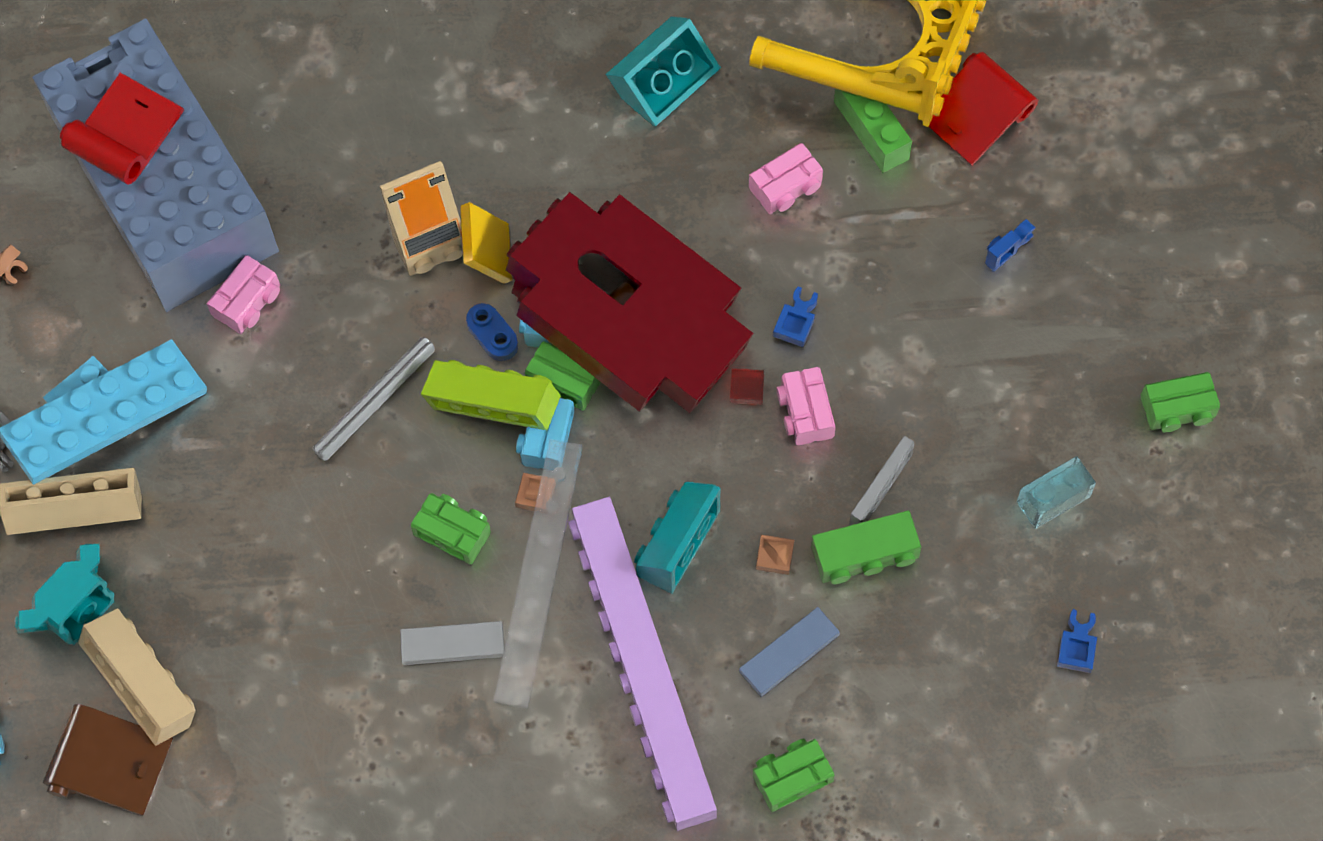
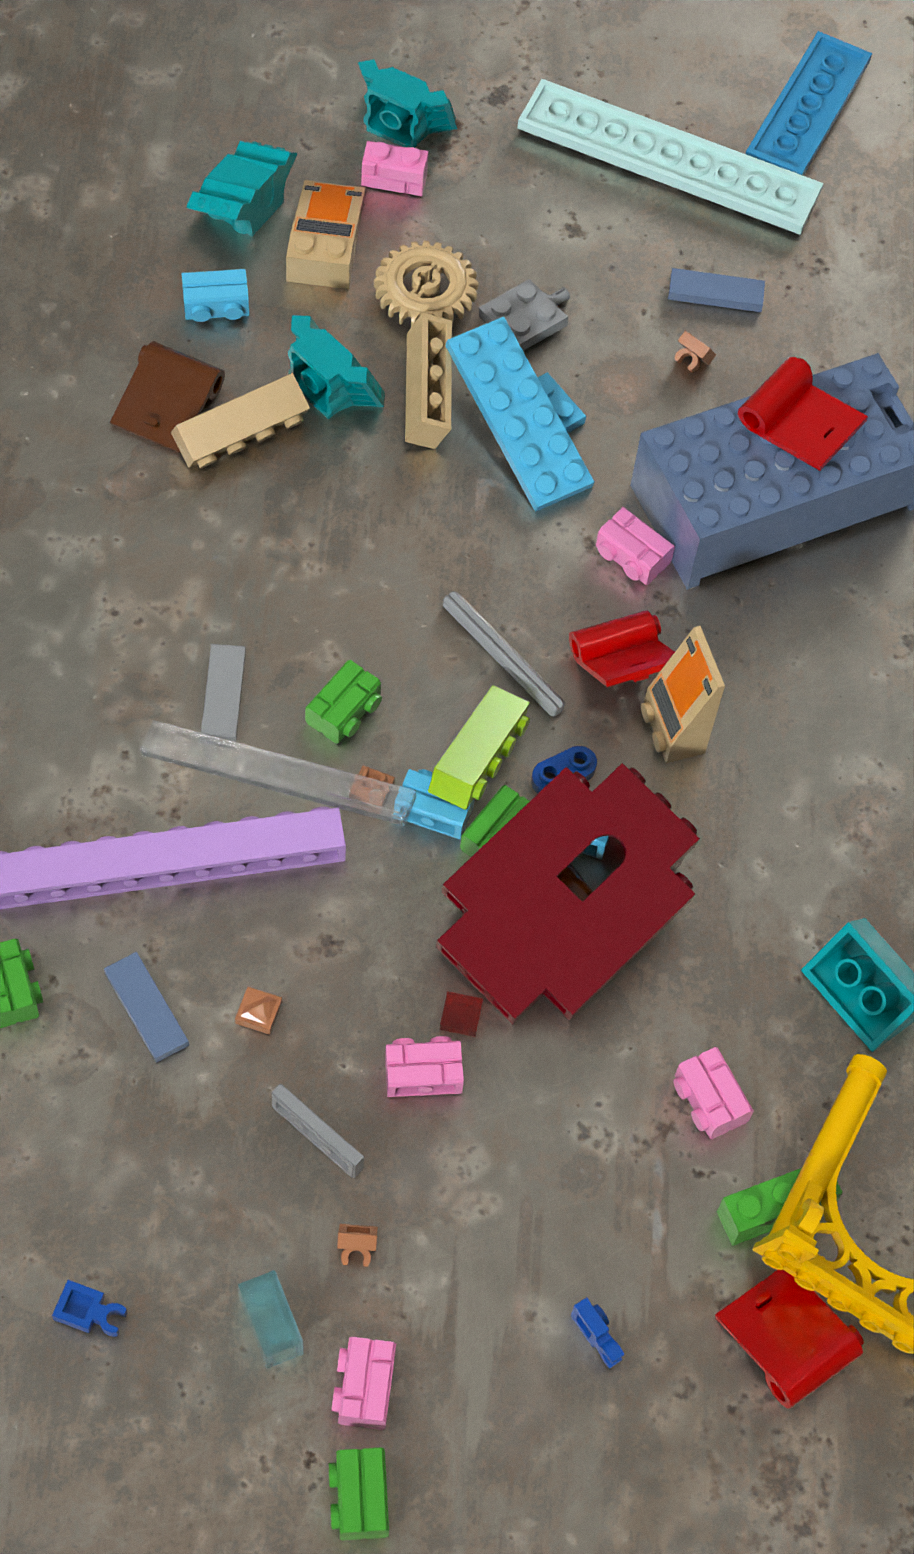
camera: 90 degrees right, 5 degrees down
yellow tile [460,202,513,284] -> none
teal slope [634,482,721,594] -> none
blue plate [773,287,818,347] -> none
bright green brick [811,510,921,584] -> none
none -> bright pink brick [331,1337,396,1430]
none -> nougat tile [337,1224,378,1267]
none -> red door [569,610,675,687]

